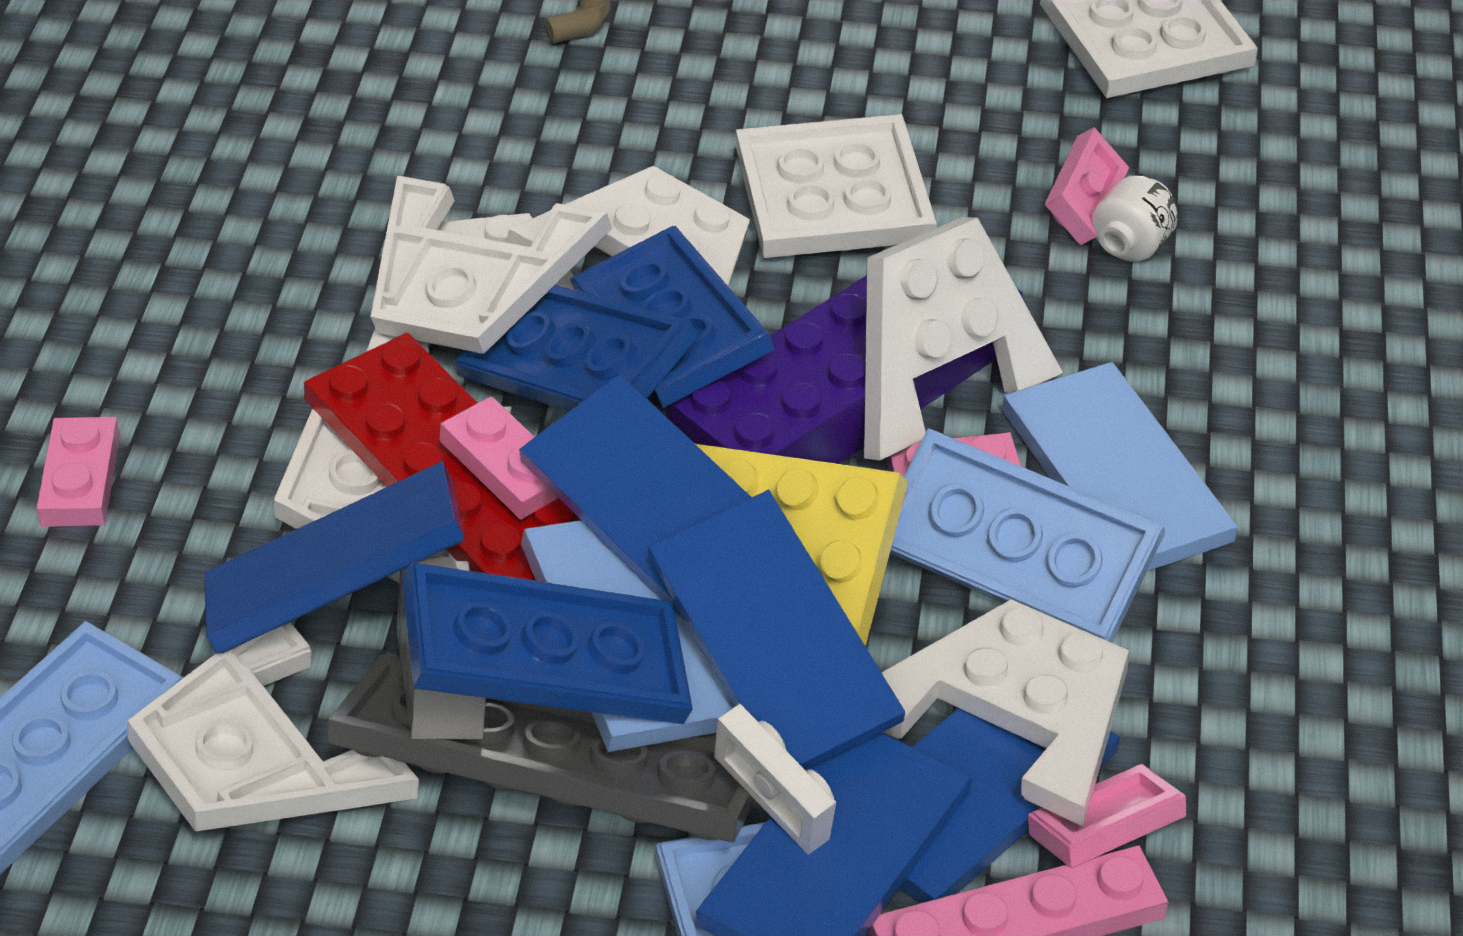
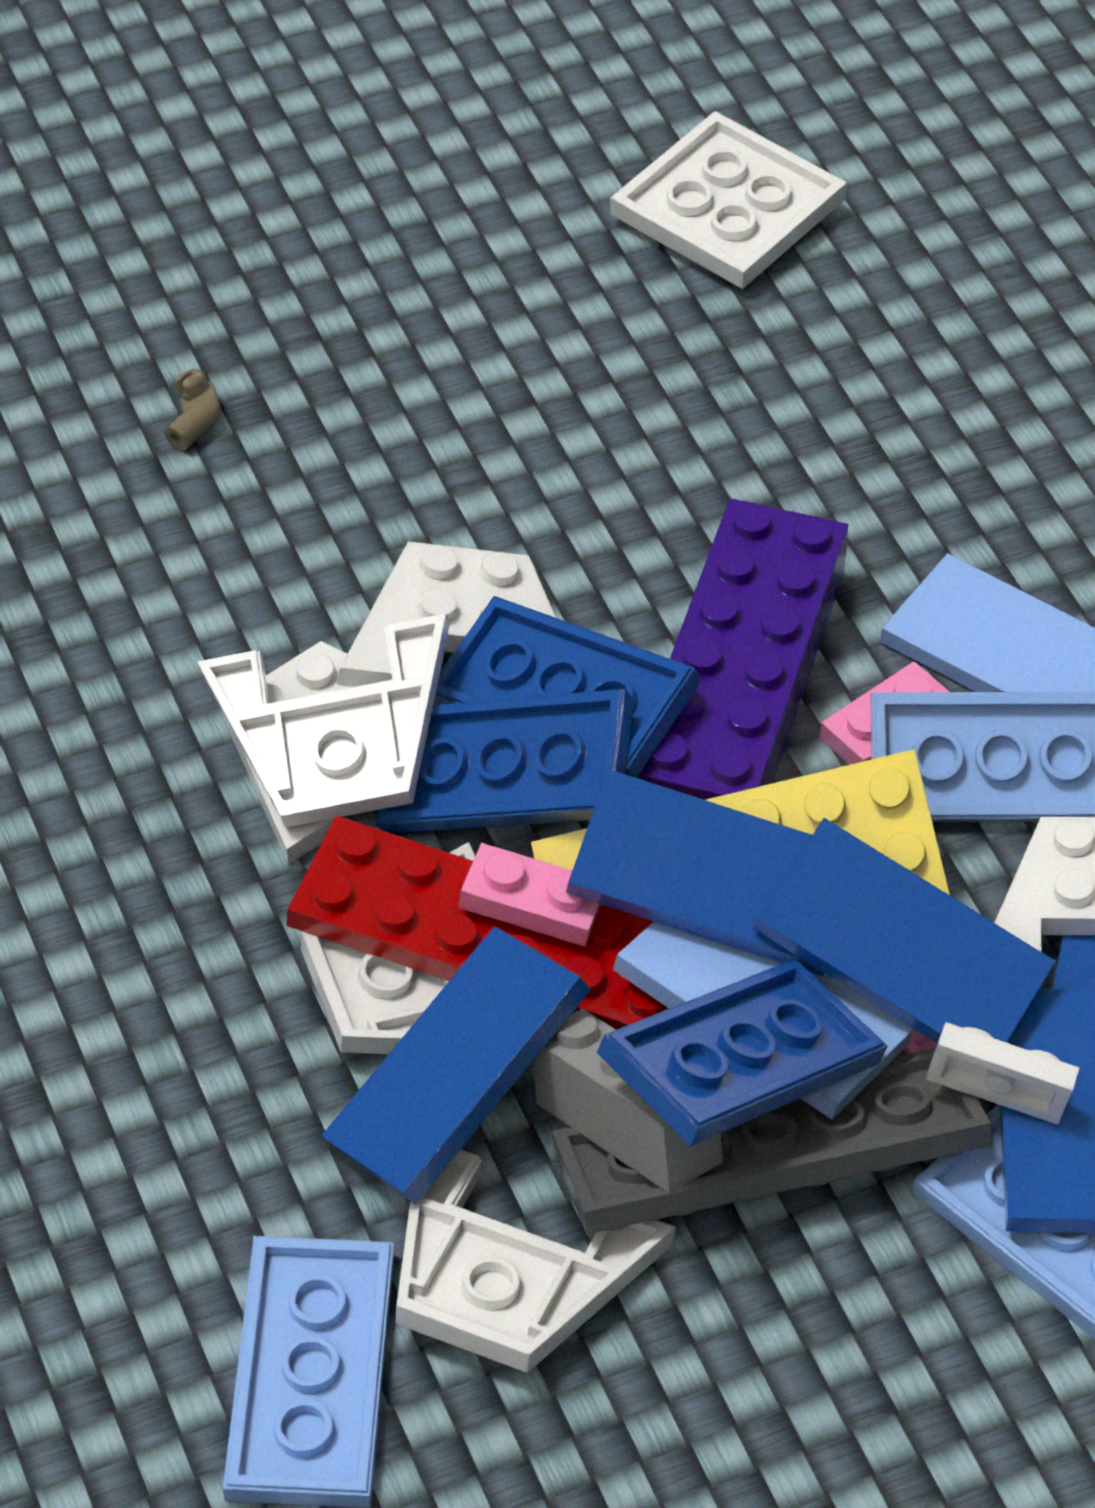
camera: 30 degrees left, 5 degrees up
bright pink plate [36,417,120,527] -> none
white plate [736,114,937,258] -> none
white wing [864,217,1063,461] -> none
bright pink plate [1045,127,1129,245] -> none
white head [1092,175,1179,262] -> none

